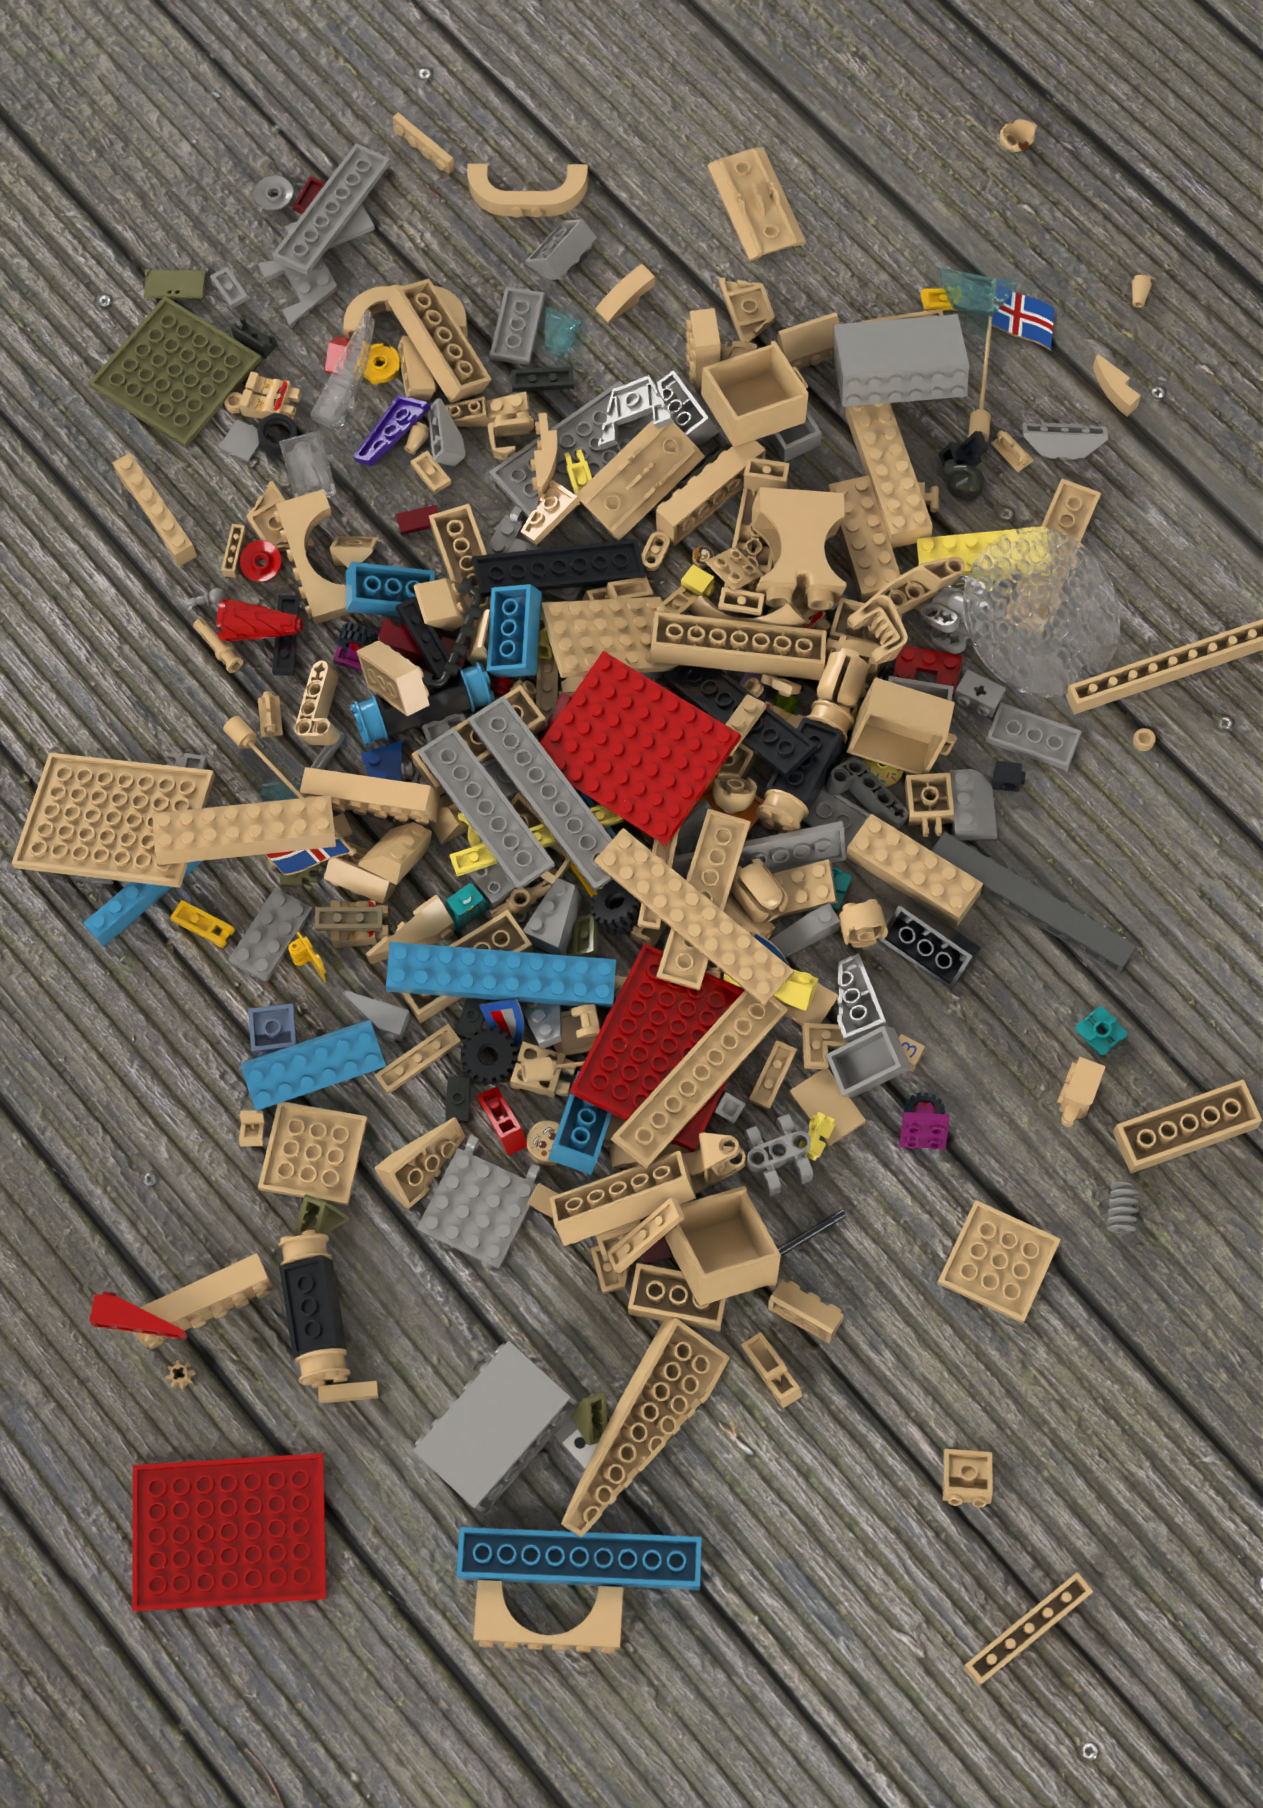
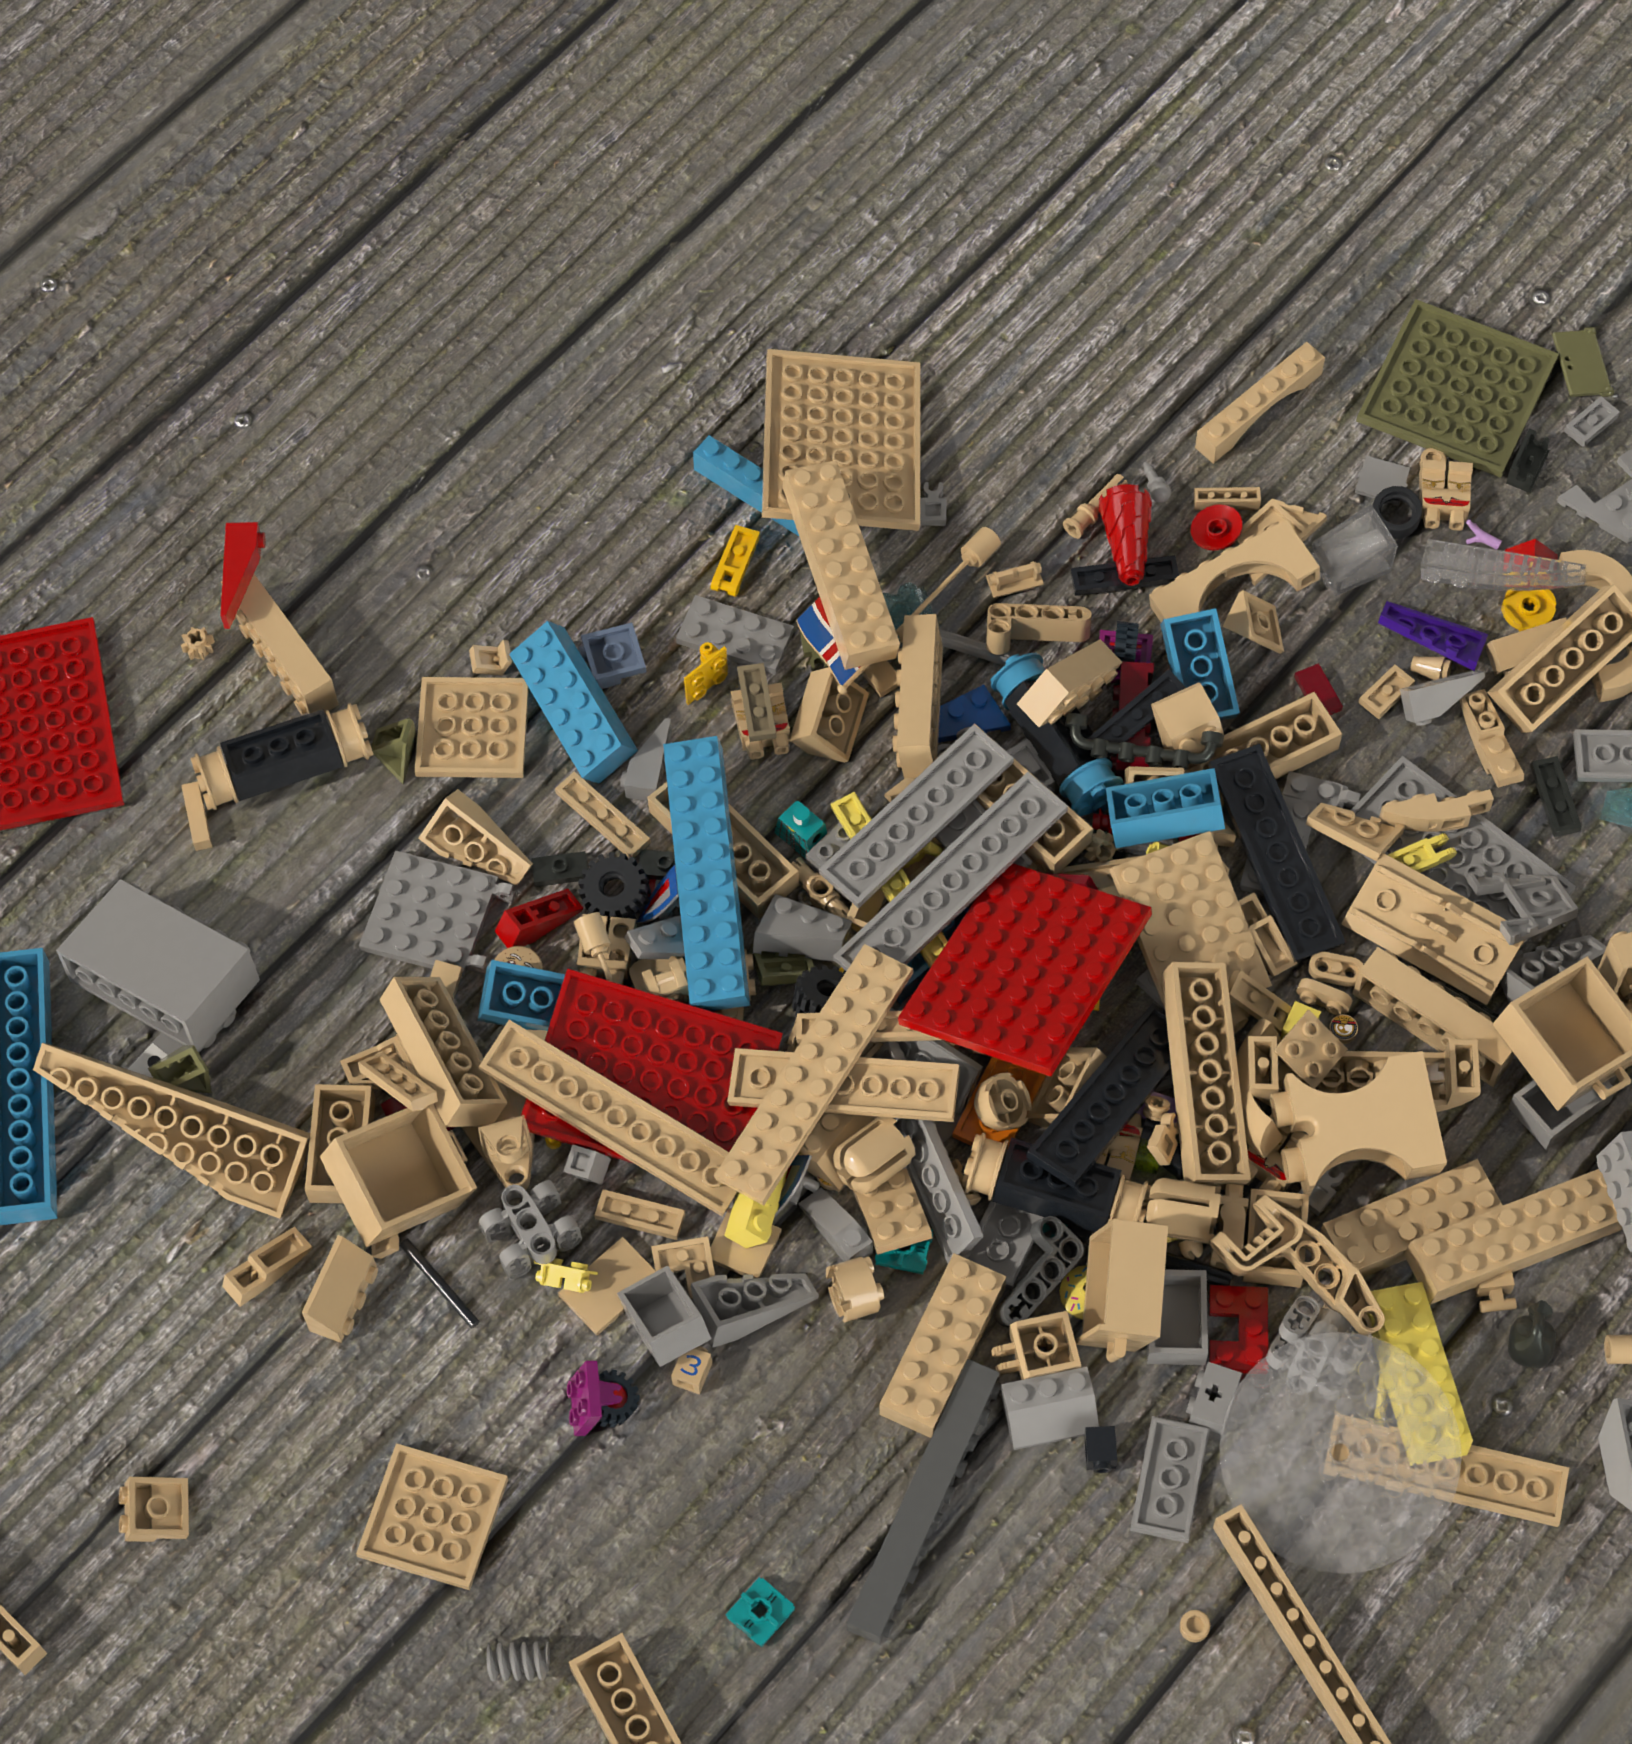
camera: 80 degrees right, 5 degrees down
tan slope [358,822,432,885] -> none
tan wedge [366,895,455,964] -> none
tan piece [488,412,534,461] -> none
tan plate [725,694,767,757] -> none
black slope [879,898,982,990] -> none
black brick [938,431,989,467] -> none
tan hinge [991,430,1034,472] -> none
tan hinge [1057,1057,1106,1127] -> none
none -> tan plate [1296,978,1353,1015]
none -> lavender bar [1466,520,1502,550]

